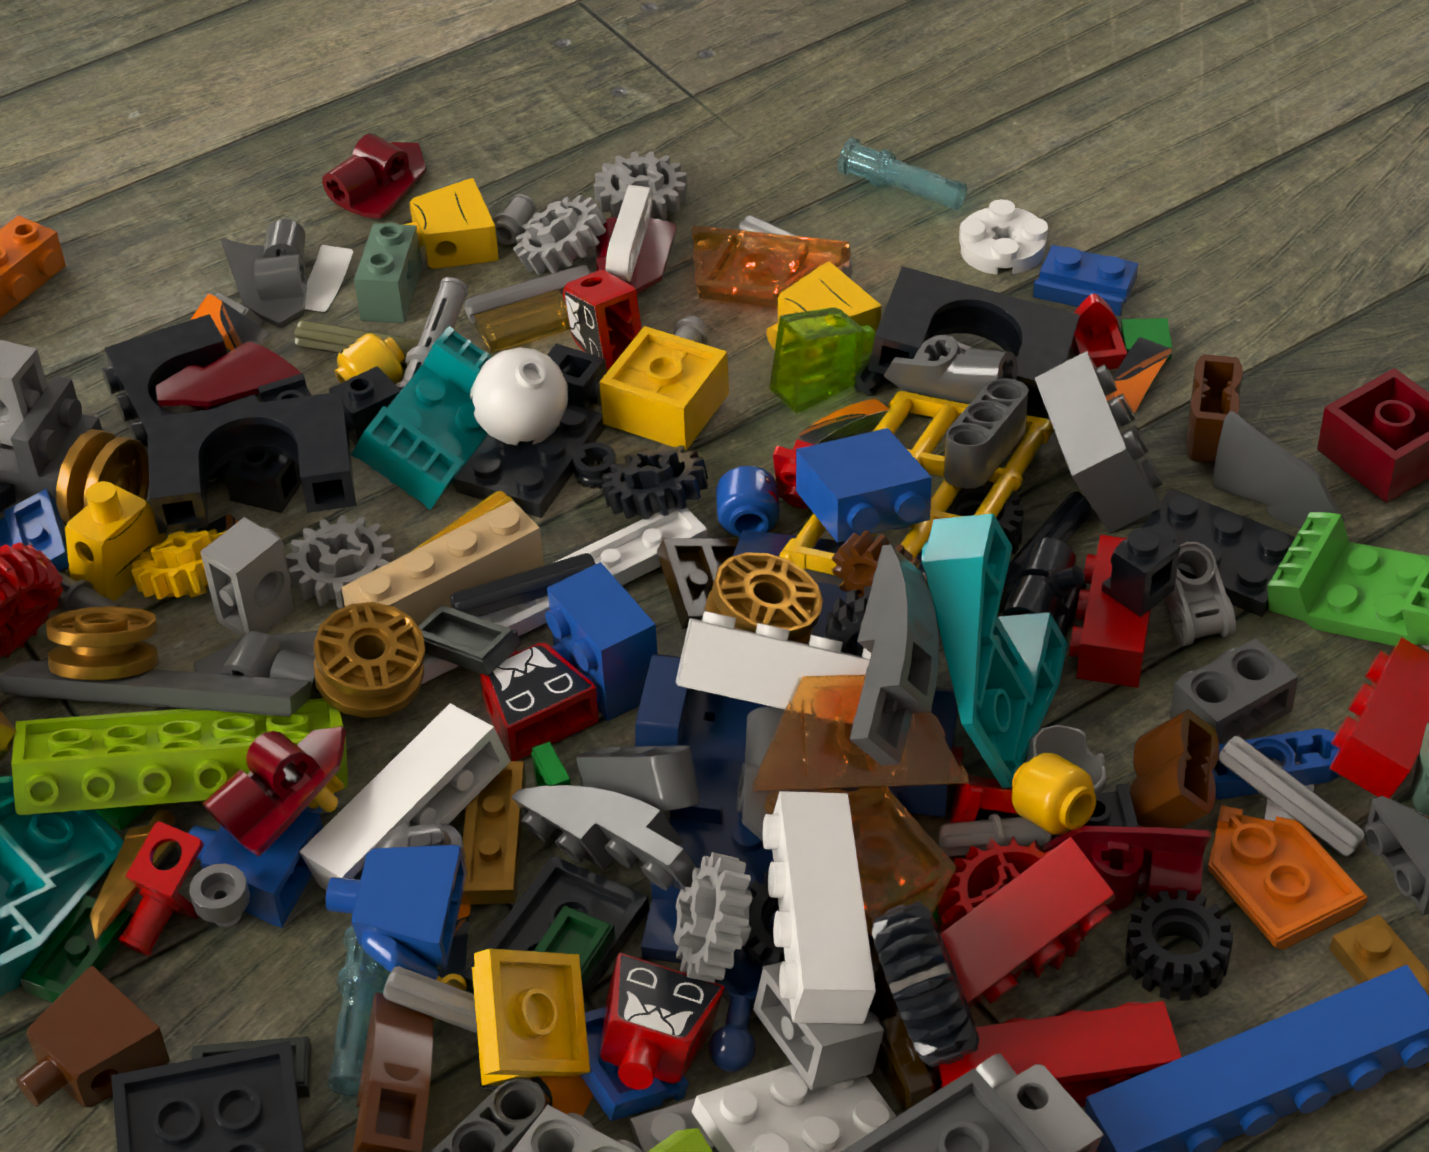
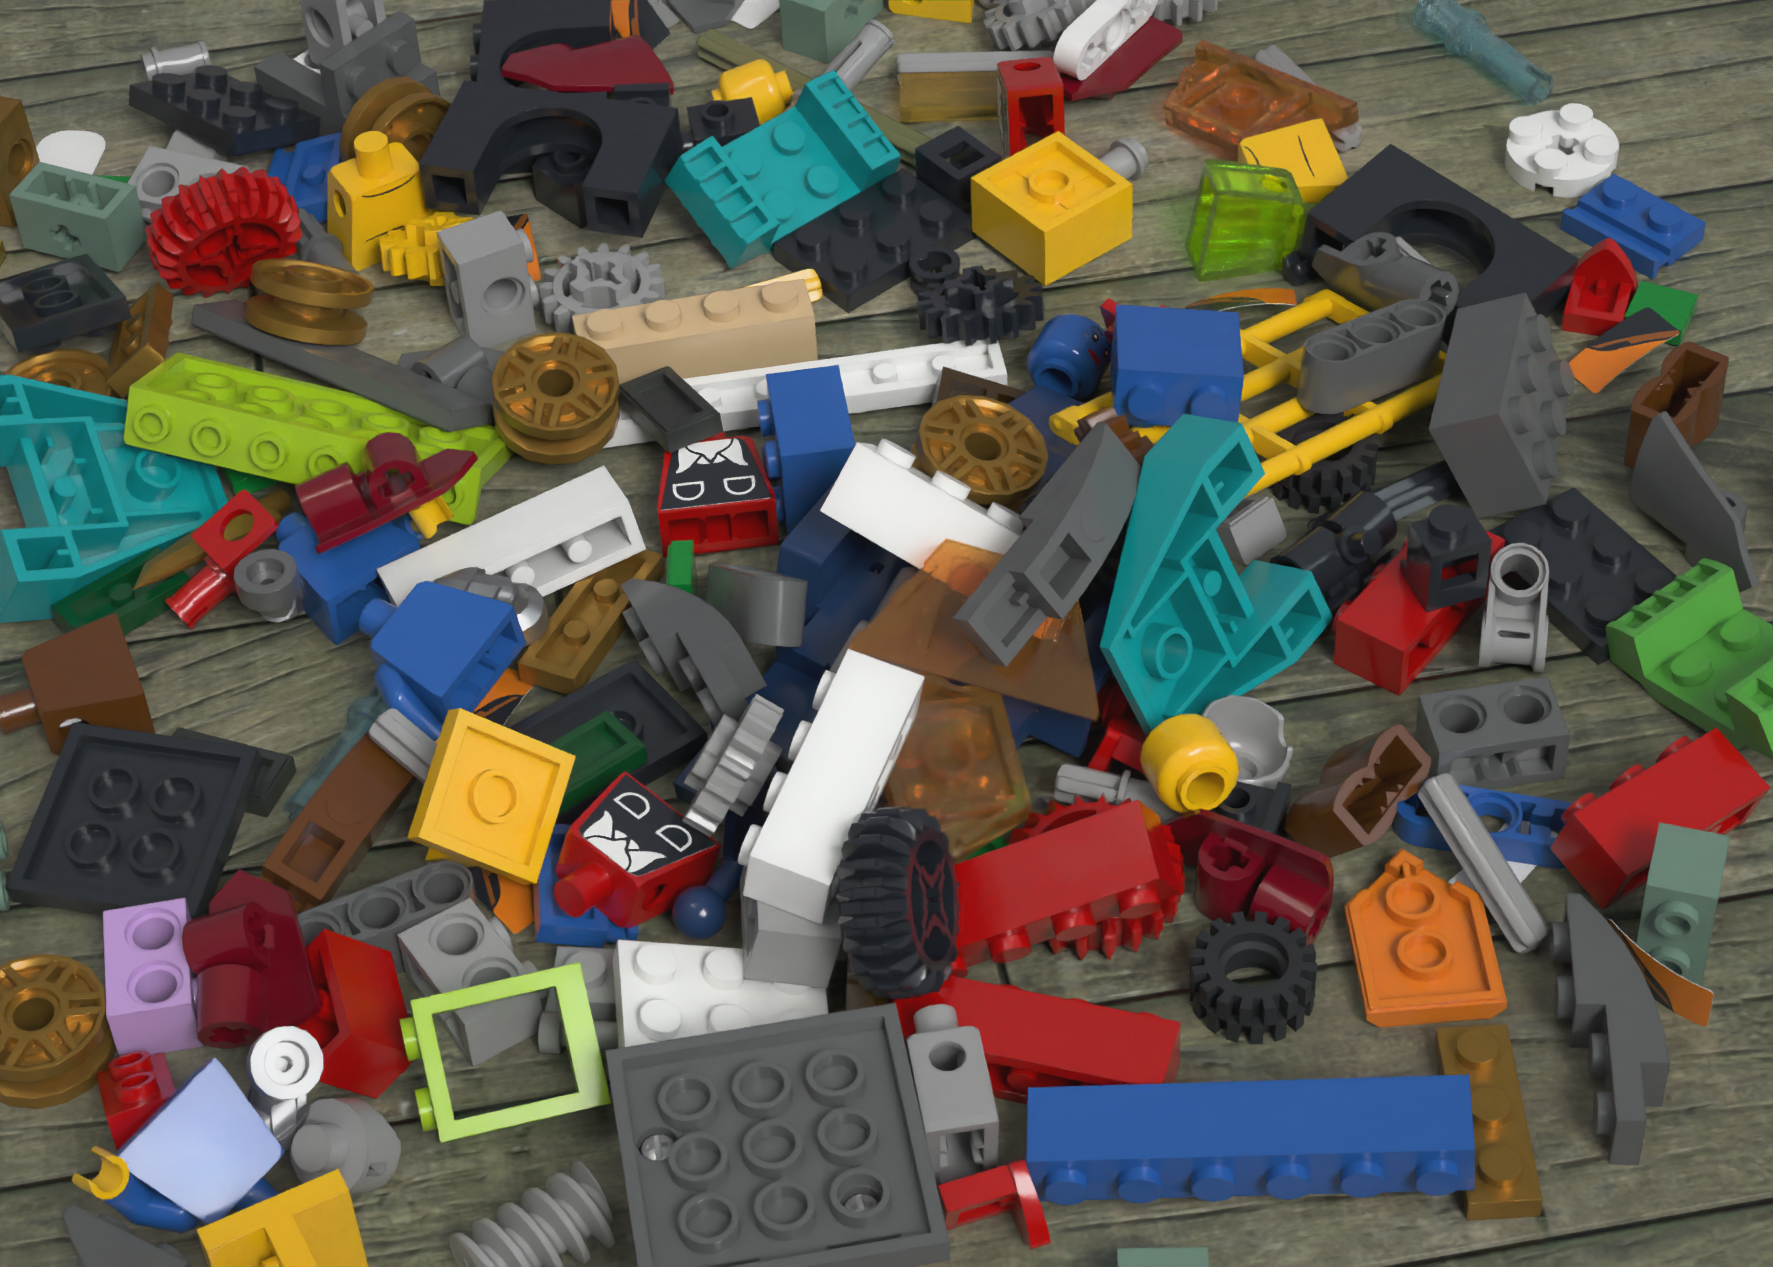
camera: 25 degrees right, 0 degrees up
black axle [450,553,596,617] -> none
white cylinder [470,347,568,445] -> none

